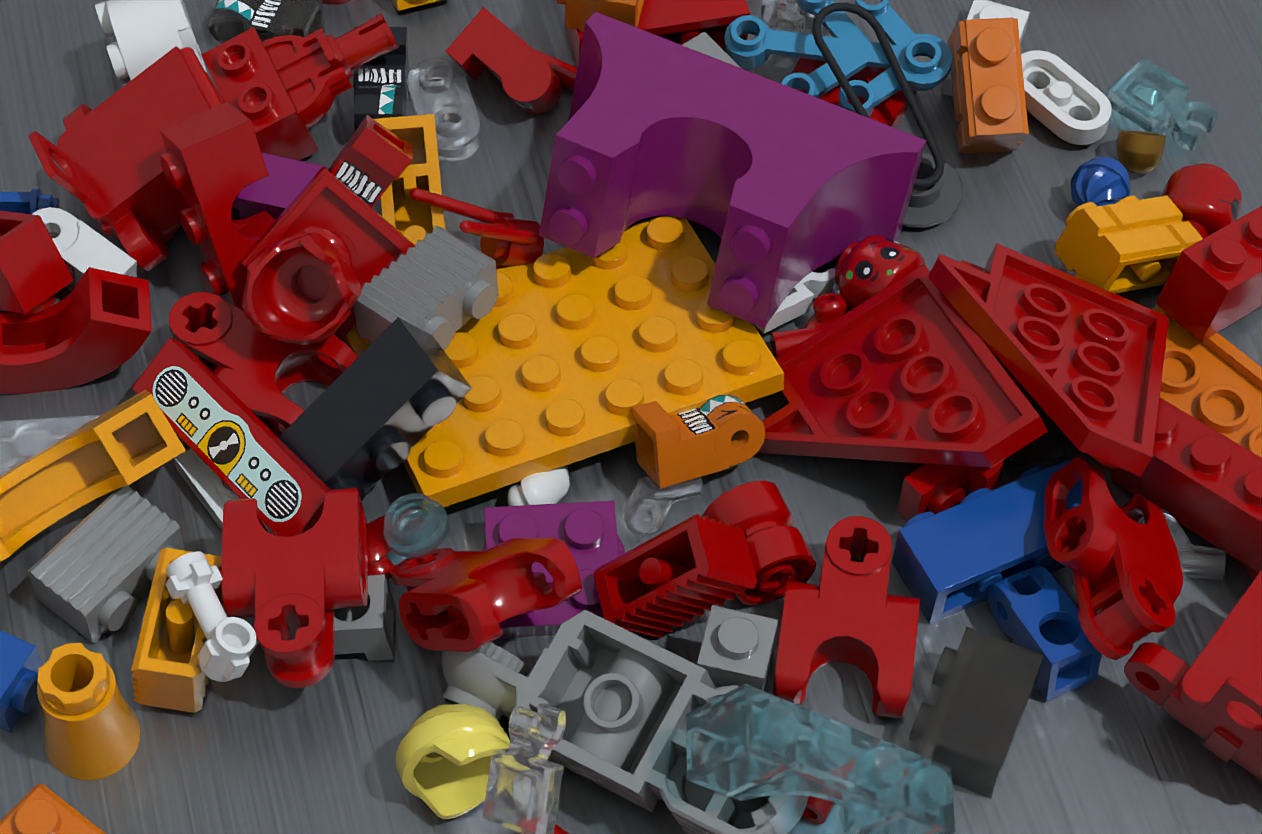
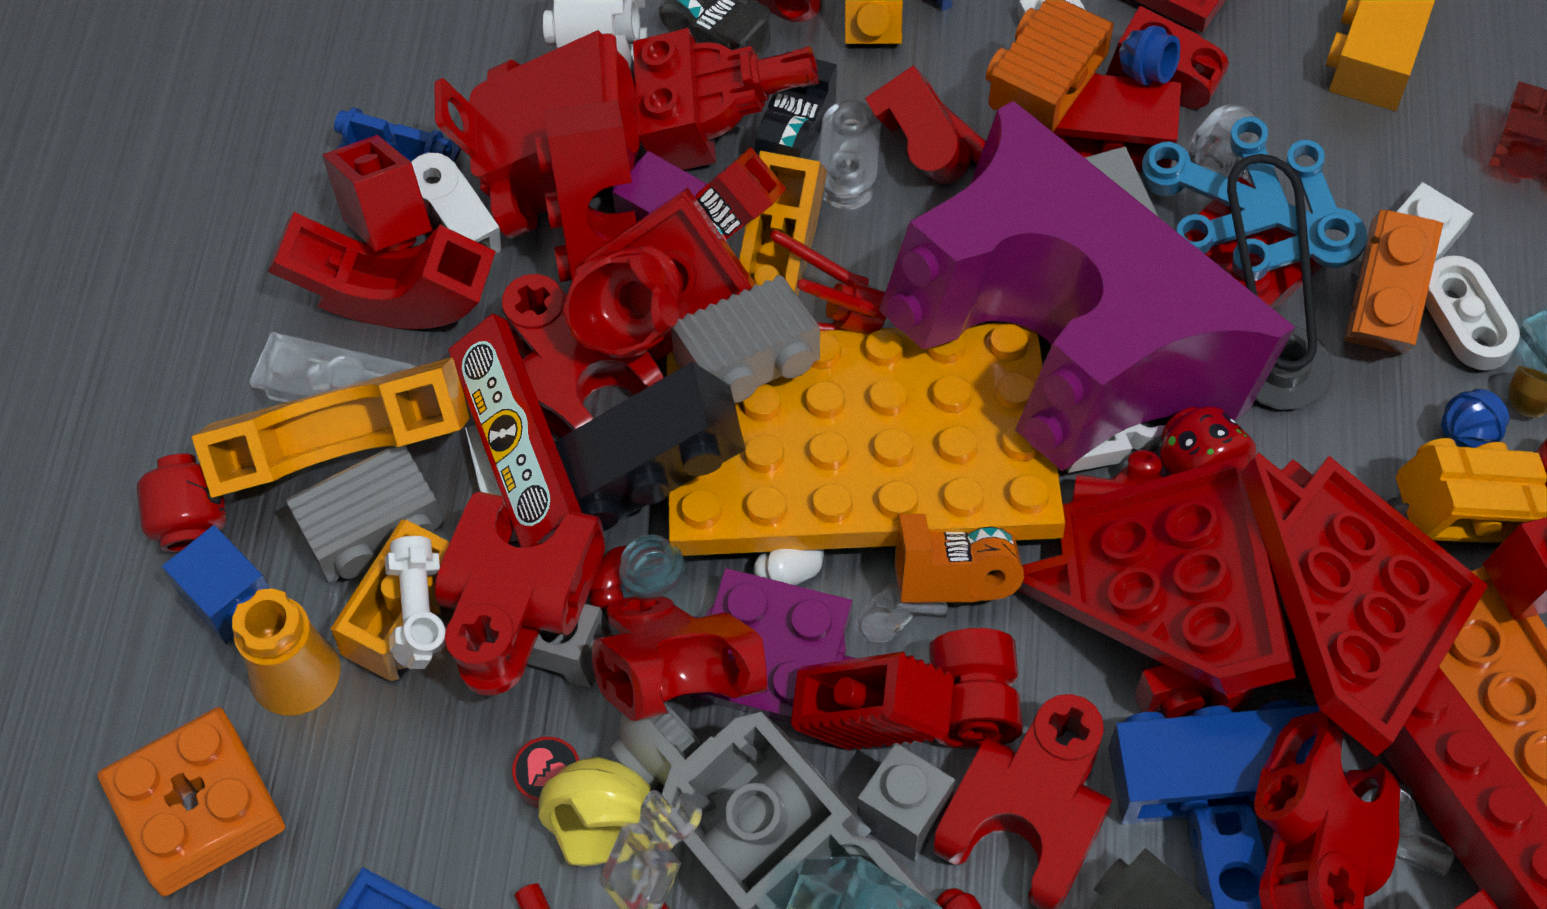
camera: 25 degrees right, 5 degrees up
none -> tile [512,736,579,808]

